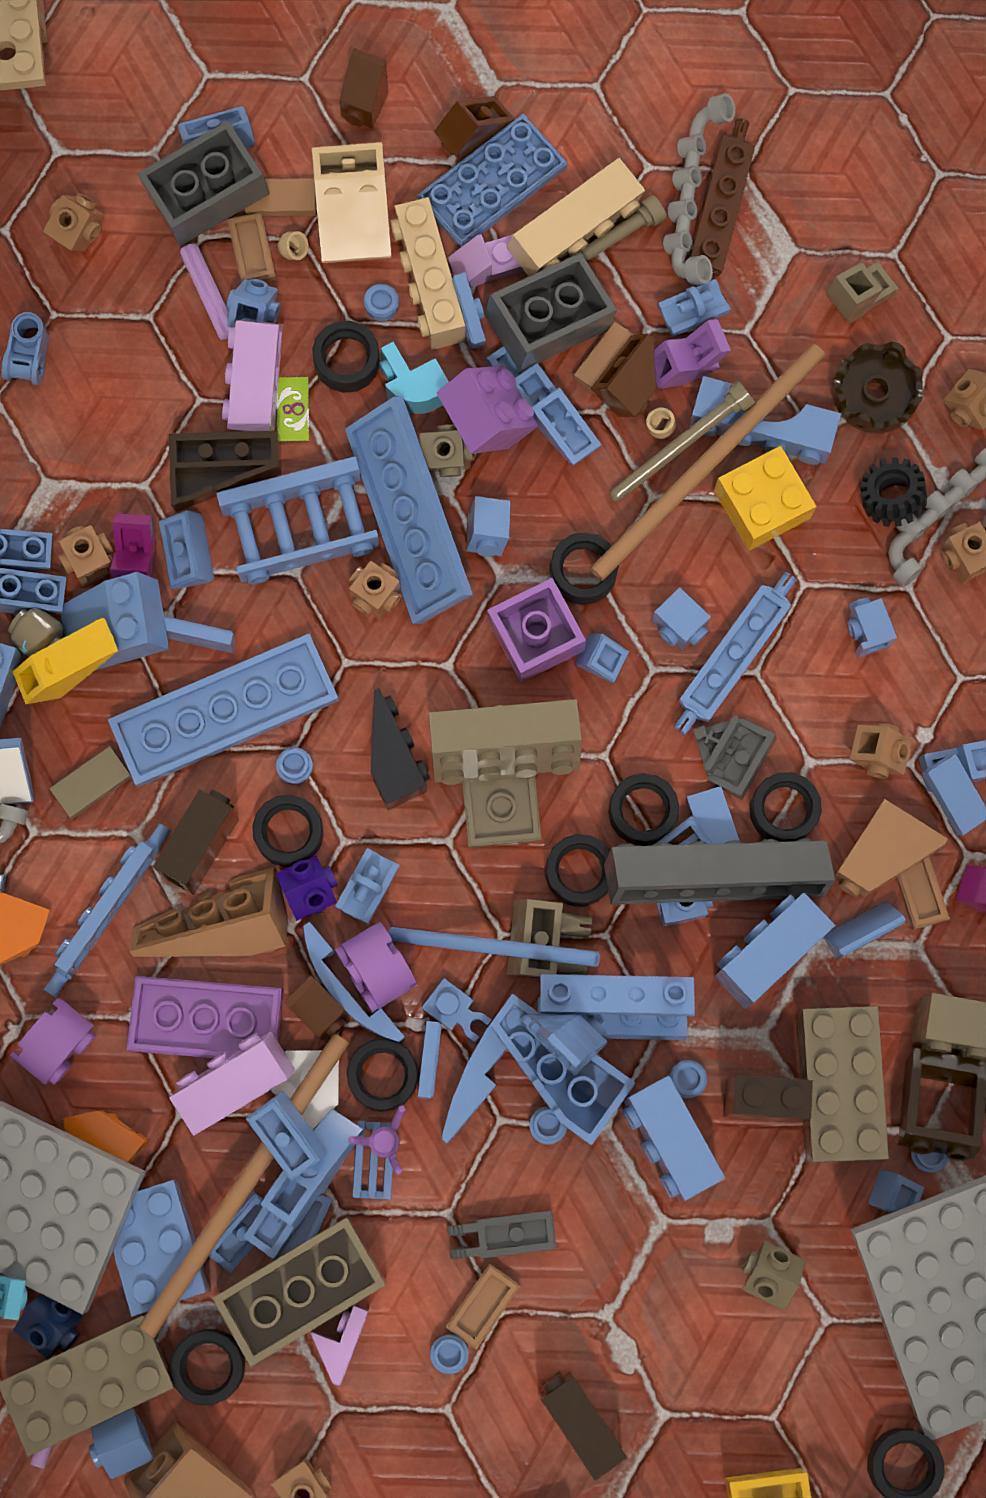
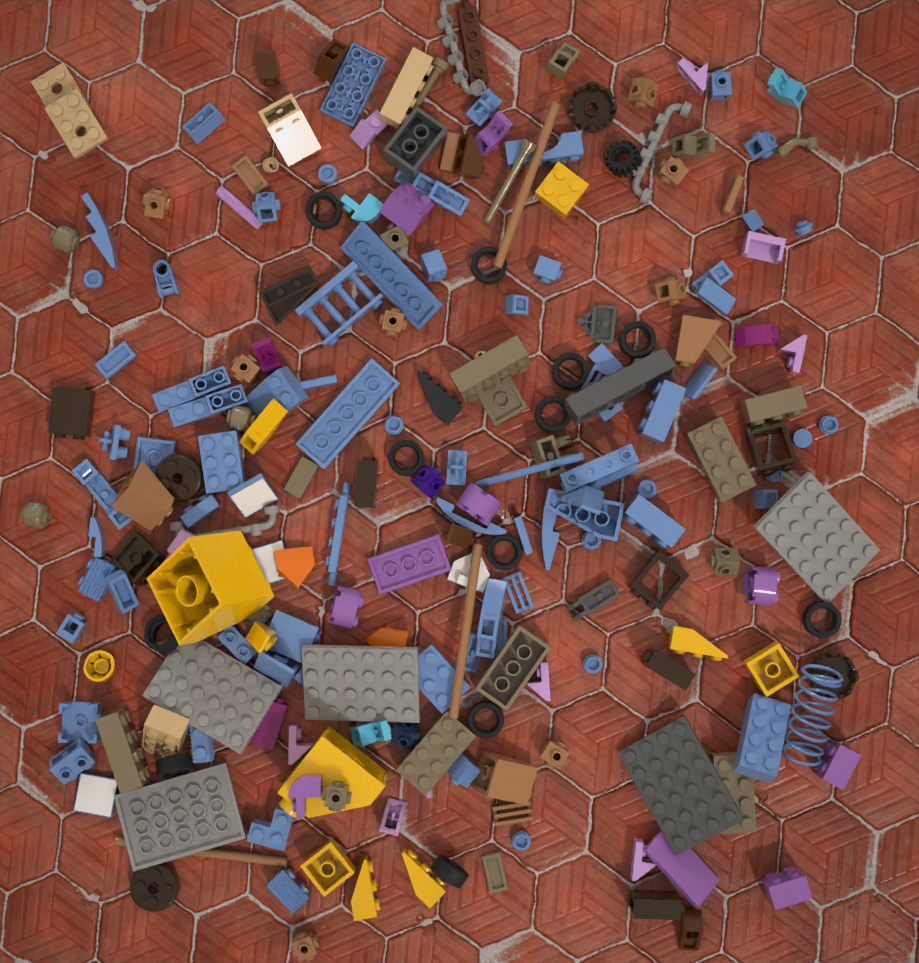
camera: 25 degrees left, 10 degrees up
medium nougat wedge [129,867,288,957] -> none
dark grey brick [137,121,270,246] -> none
medium blue slope [159,510,214,589] -> none
lavender brick [169,1032,295,1136] -> none
lavender brick [222,320,283,431] -> none
medium nougat tile [245,178,316,217] -> none
medium blue slope [246,1091,327,1181] -> none
lime sticker [277,377,309,441] -> none
medium lavender plant [348,1105,406,1175] -> none
tan brick [390,197,465,350] -> none
medium blue plate [422,978,492,1043] -> none
medium nougat tile [445,1263,520,1350] -> none
medium blue plate [452,273,486,350] -> none
medium lavender brick [487,578,586,683] -> none
tan hinge [646,408,676,439] -> none
medium blue plate [673,572,797,735] -> none
dark brown brick [724,1075,813,1123] -> none
medium blue brick [847,598,897,658] -> none
none -> dark brown window [629,550,690,610]
none -> yellow slope [668,625,728,661]
none -> medium lavender brick [742,565,780,606]

